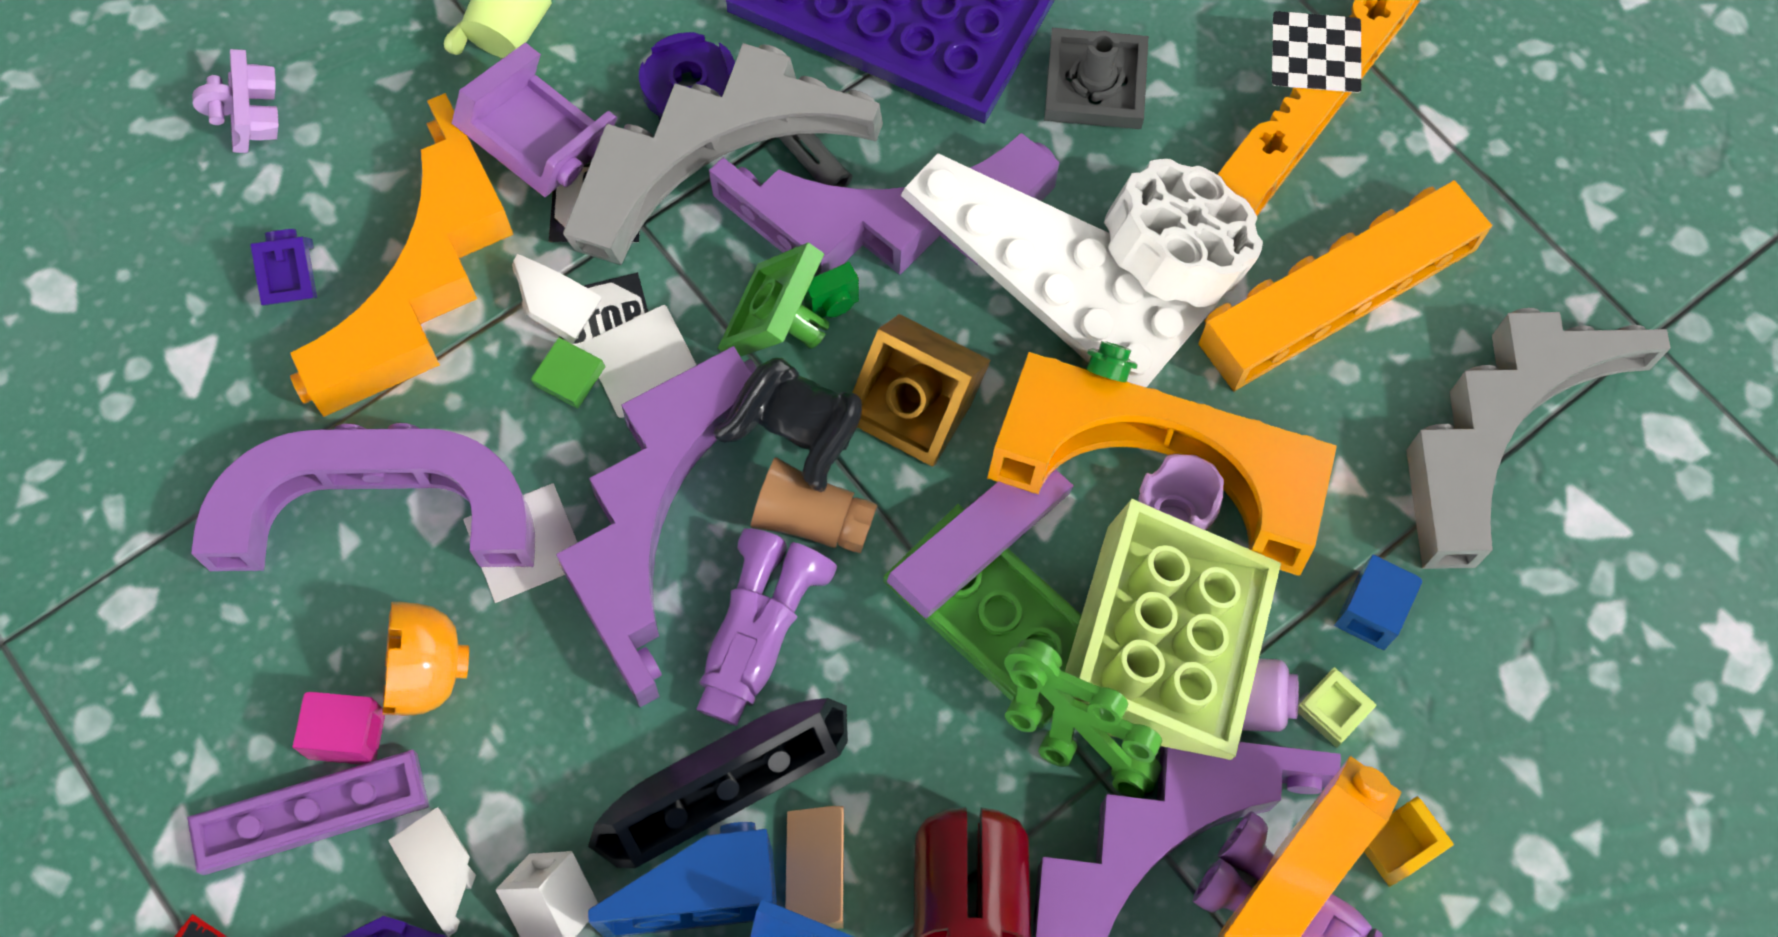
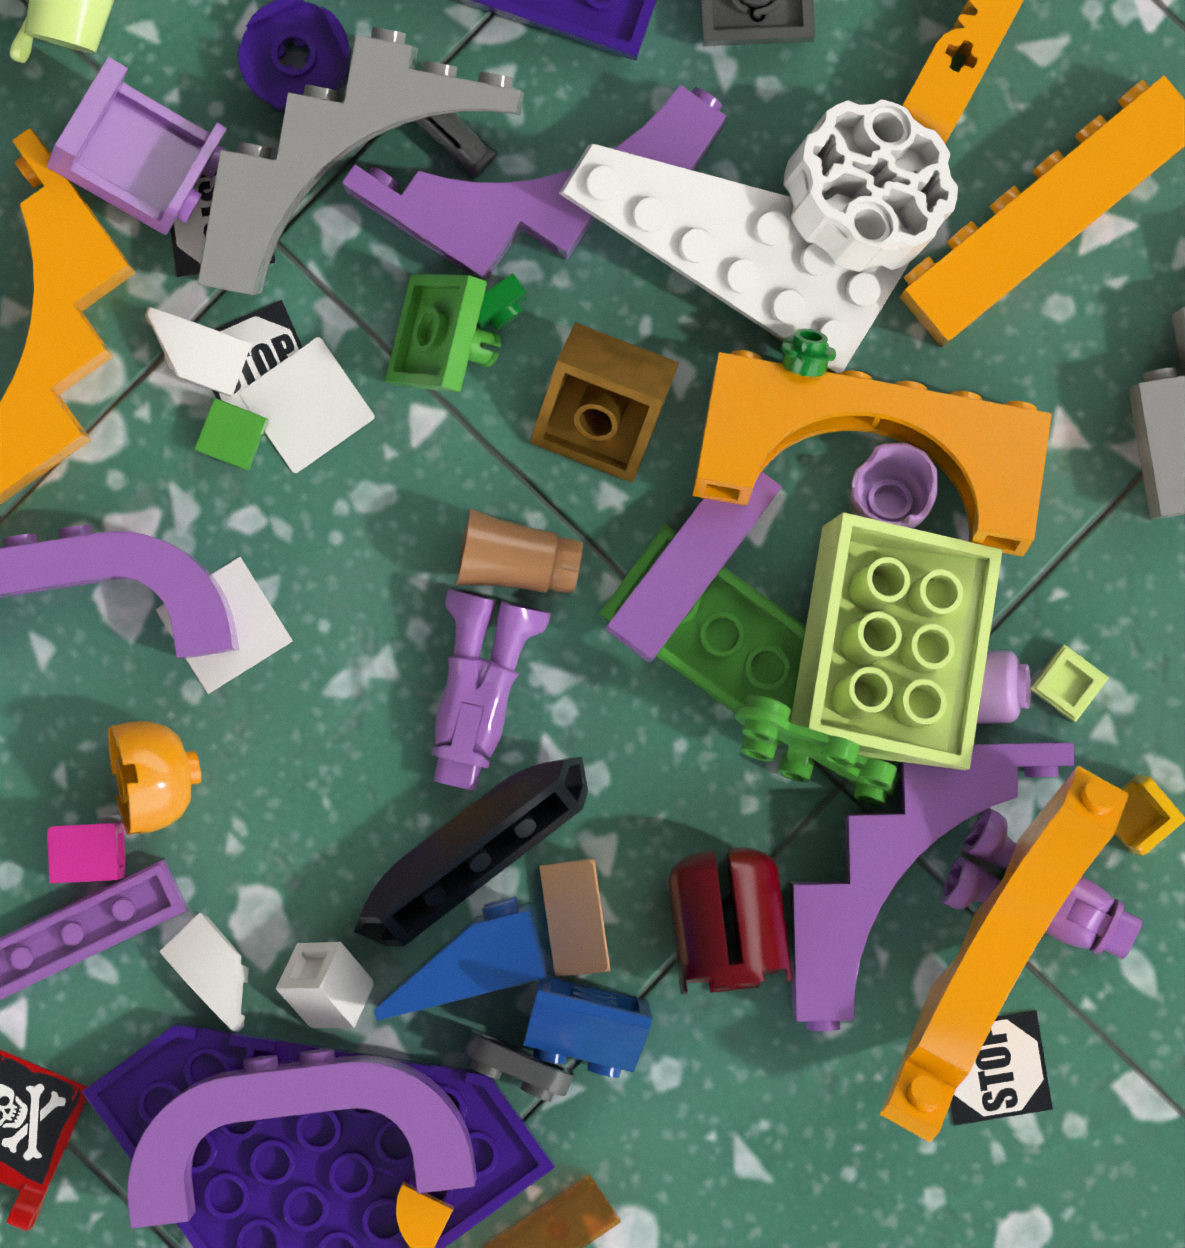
camera: 15 degrees left, 20 degrees up
medium lavender arch [556,346,757,708] -> none
black hair [713,358,862,492] -> none
blue panel [1334,554,1422,651] -> none

